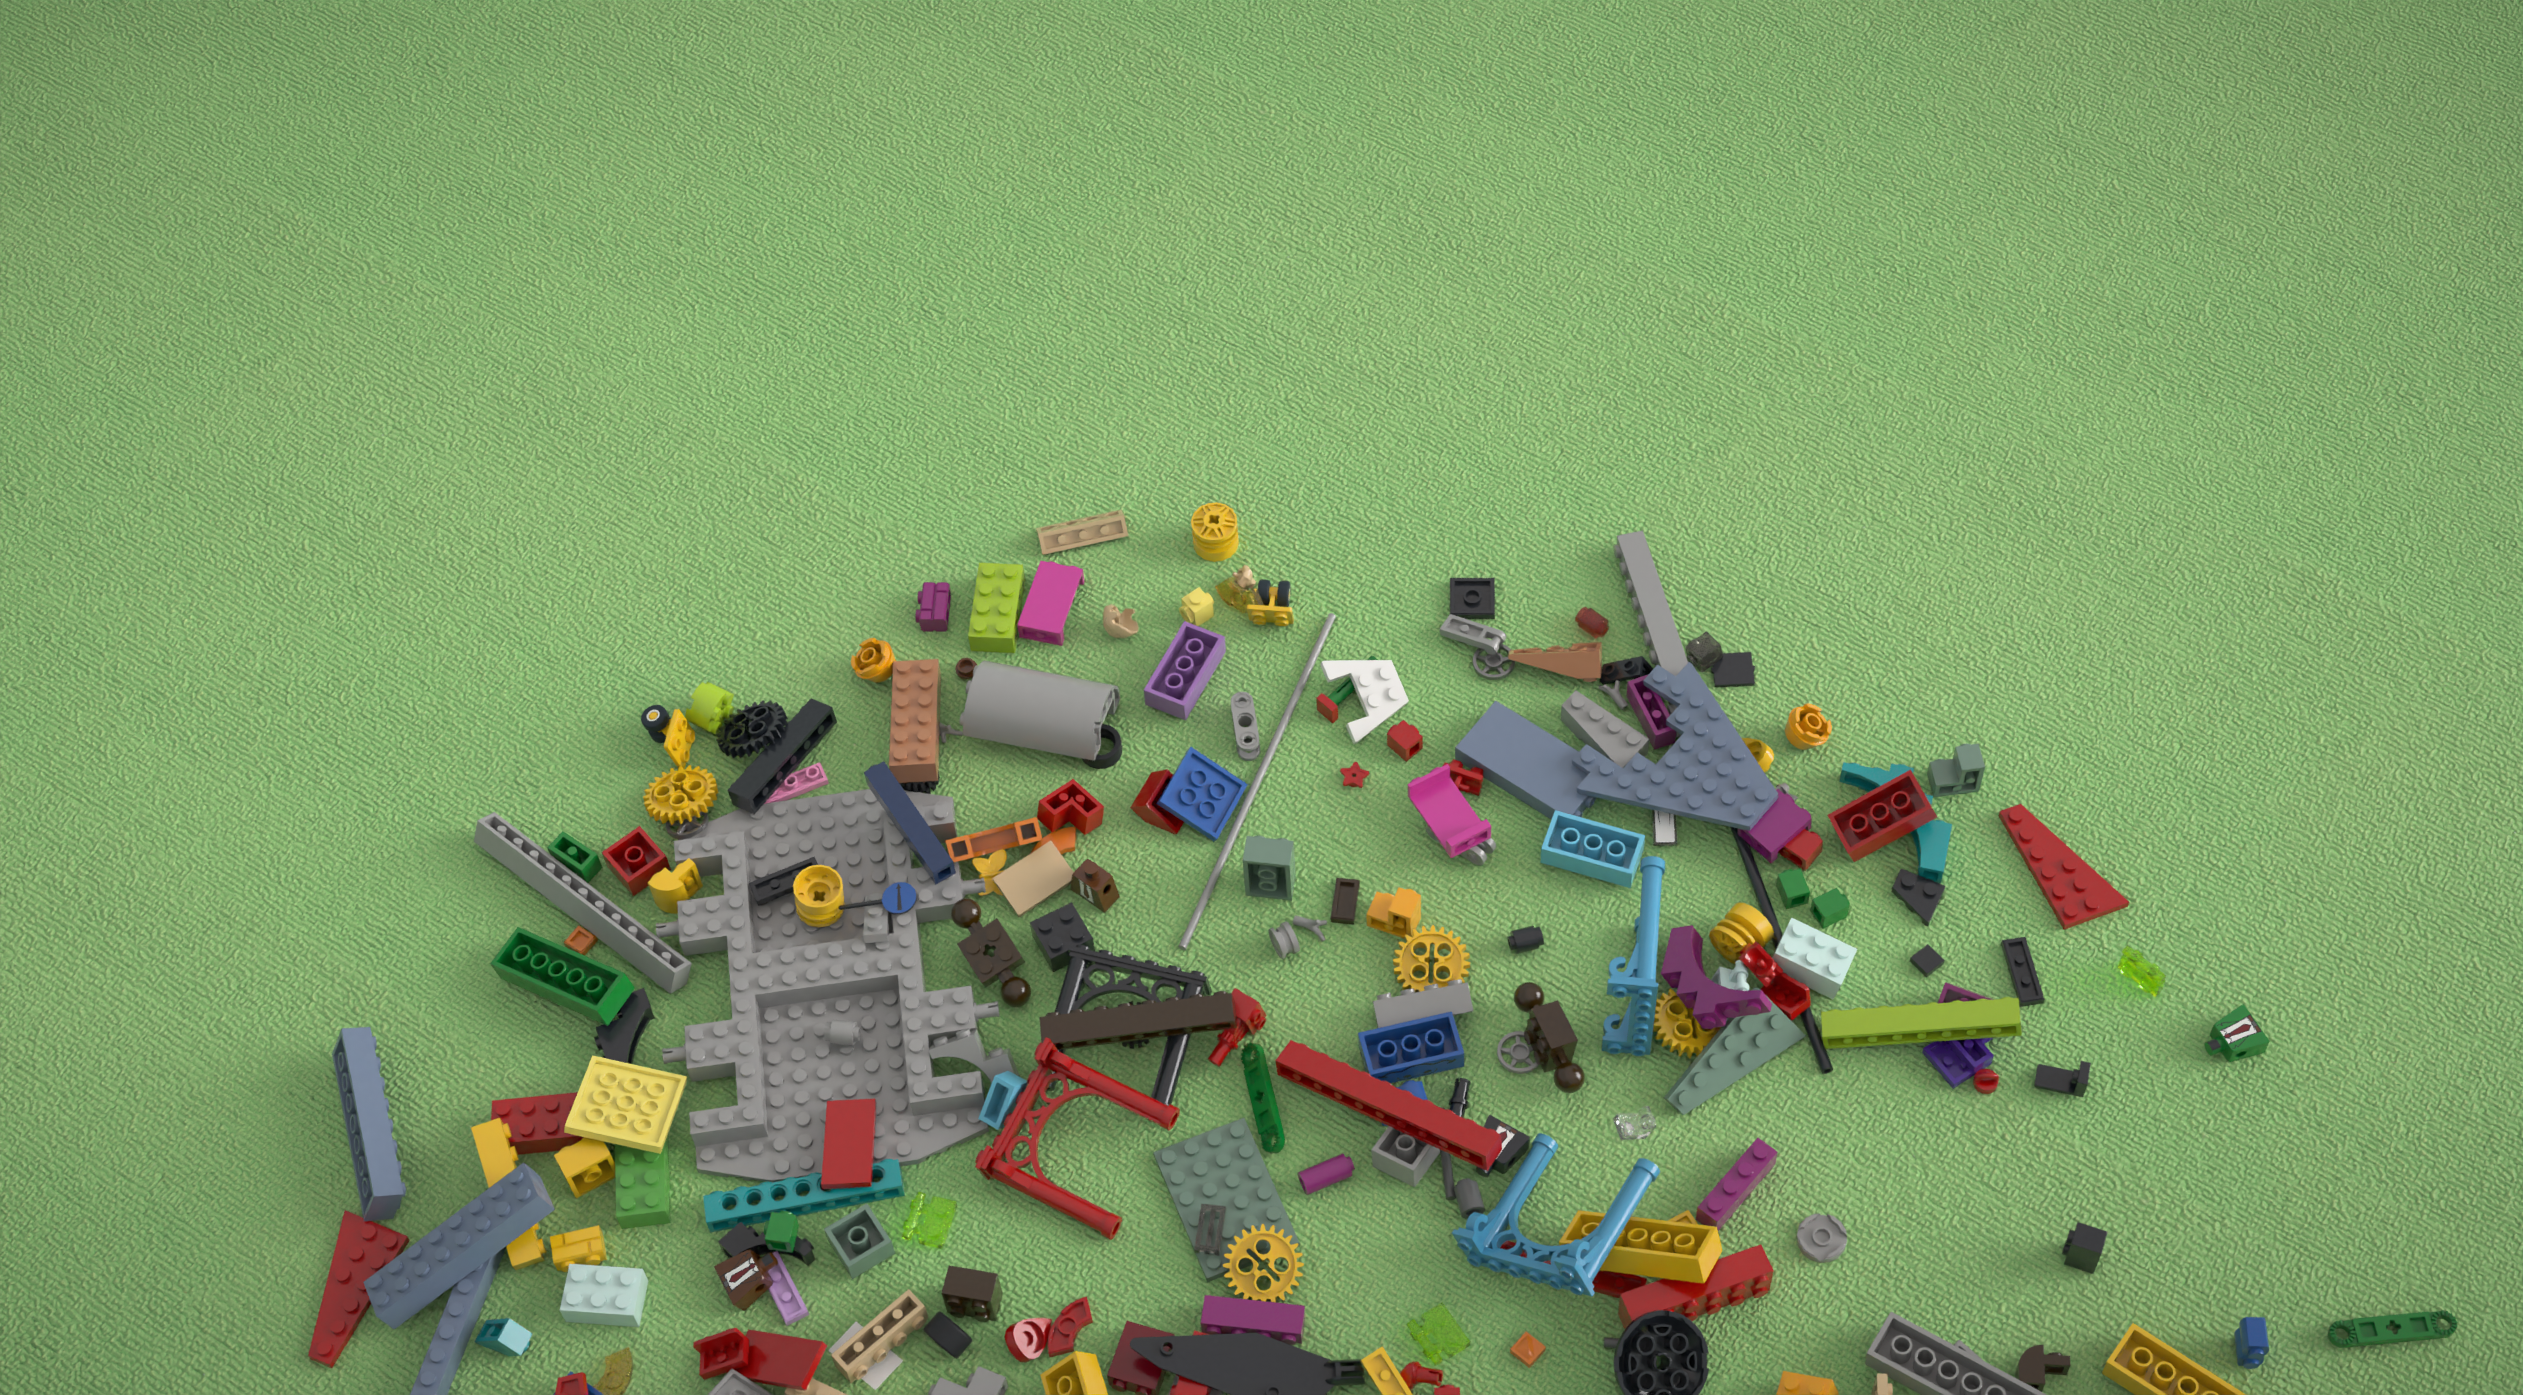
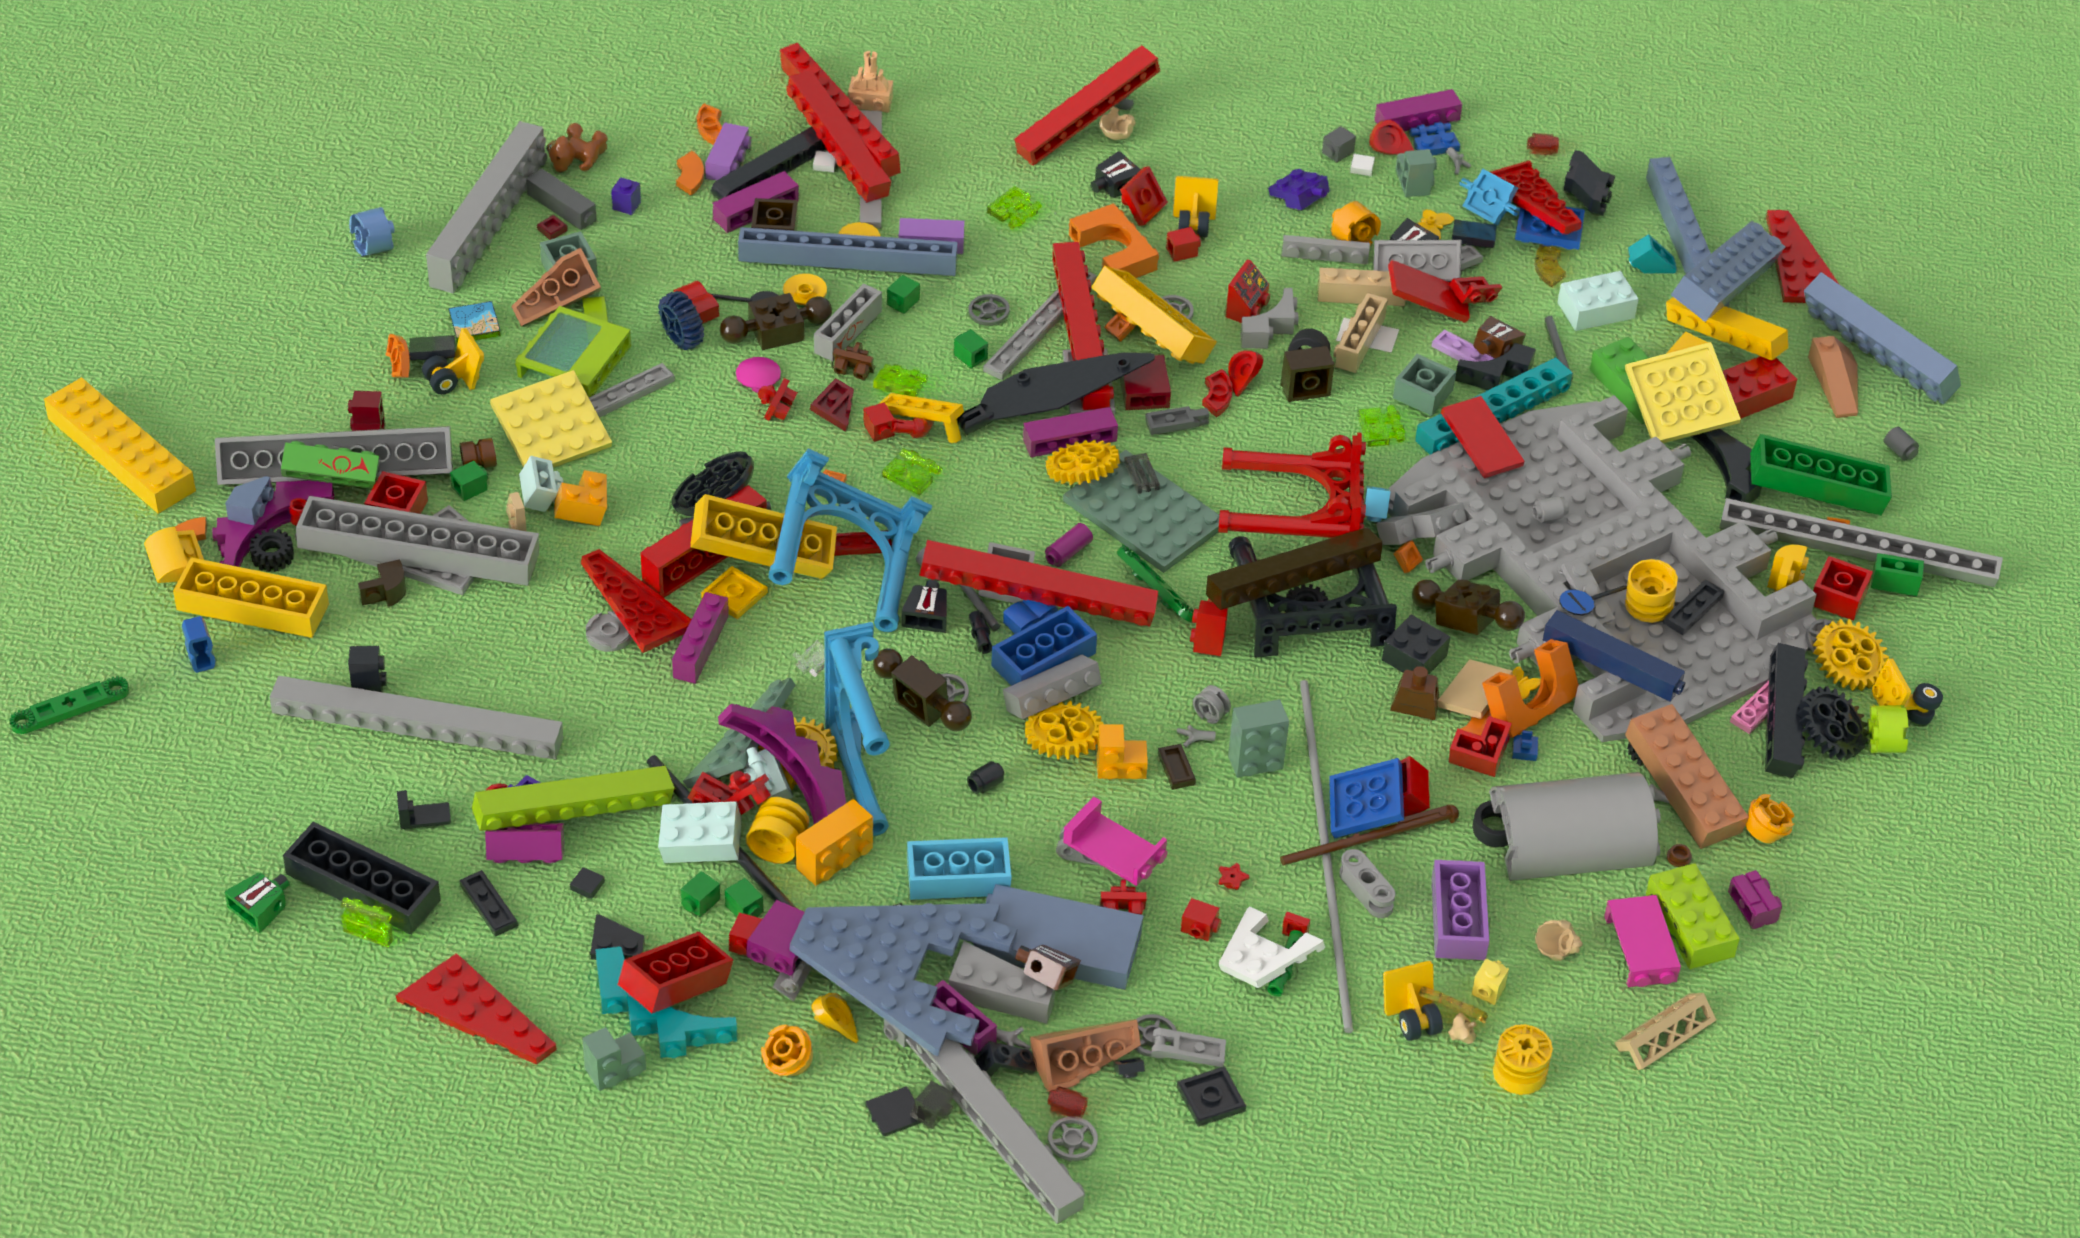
camera: 150 degrees right, 10 degrees down
yellow brick [550,1225,607,1272] -> none
green brick [764,1211,799,1253] -> none
none -> light grey brick [270,676,564,760]
none -> black brick [283,822,441,935]
none -> red wing [581,549,692,653]
none -> light orange brick [796,799,873,886]
none -> torso [1015,945,1081,991]
none -> light grey wheel [1048,1117,1098,1162]
none -> black plate [1113,1057,1145,1078]
none -> dark grey hinge [1145,406,1210,435]
none -> reddish brown bar [1280,804,1459,866]
none -> orange tile [1393,540,1423,573]
none -> blue tile [1512,730,1538,761]
none -> dark grey bar [1545,316,1573,381]
none -> nougat wedge [1808,336,1858,418]
none -> dark grey brick [1884,426,1919,461]

